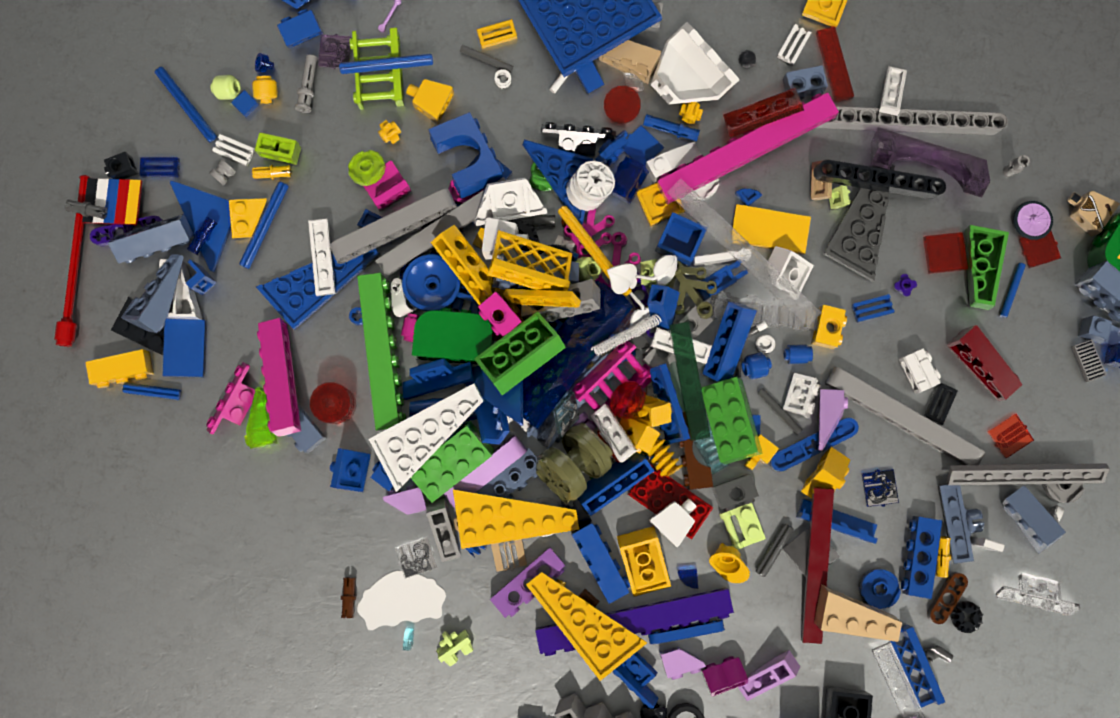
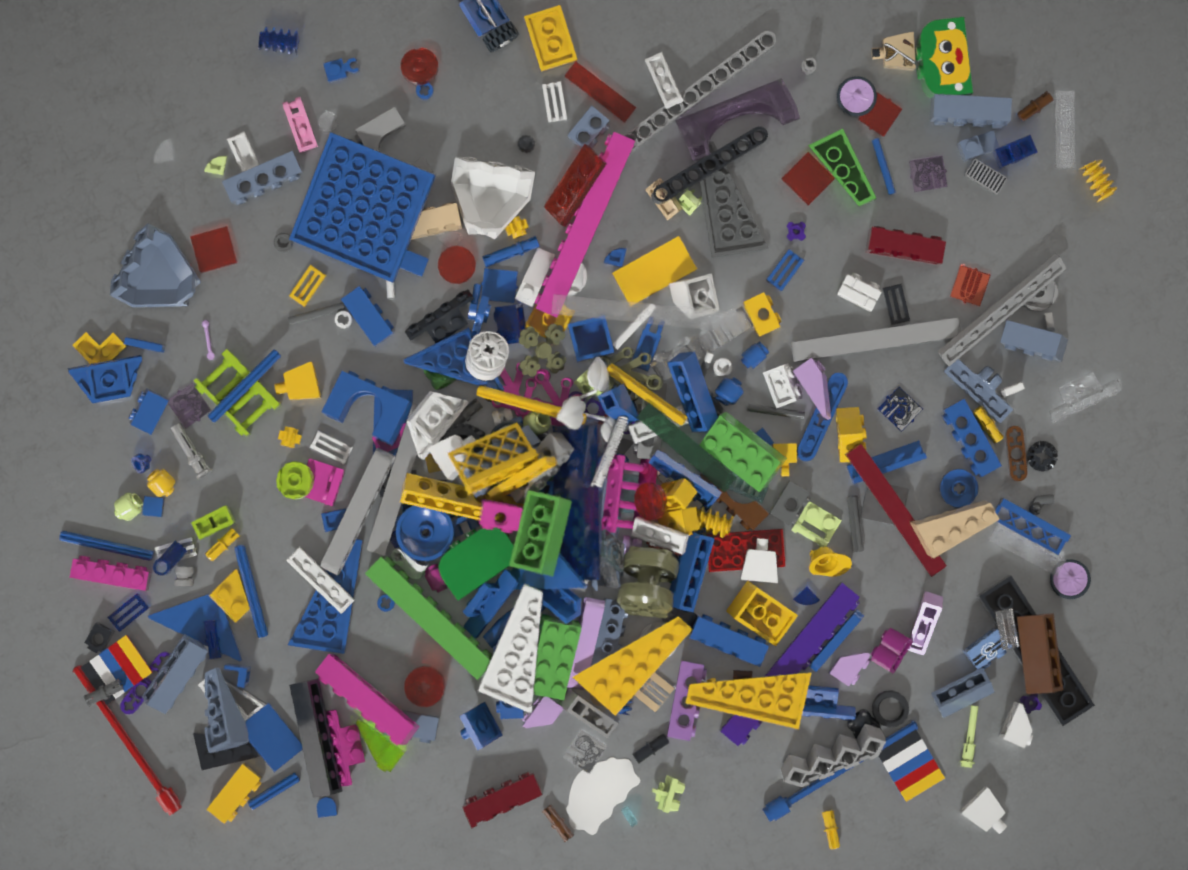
camera: 35 degrees left, 5 degrees up
none -> dark pink brick [69,555,152,591]
none -> clear blue piece [153,540,188,576]
none -> black brick [289,679,343,798]
none -> white tile [310,430,353,465]
none -> blue tile [317,797,338,818]
none -> blue brick [341,286,394,347]
none -> dark red wedge [462,771,543,829]
none -> olive plant [518,323,566,377]
none -> yellow axle [607,363,688,426]
none -> black axle [632,734,669,764]
none -> clear purple piece [909,156,948,192]

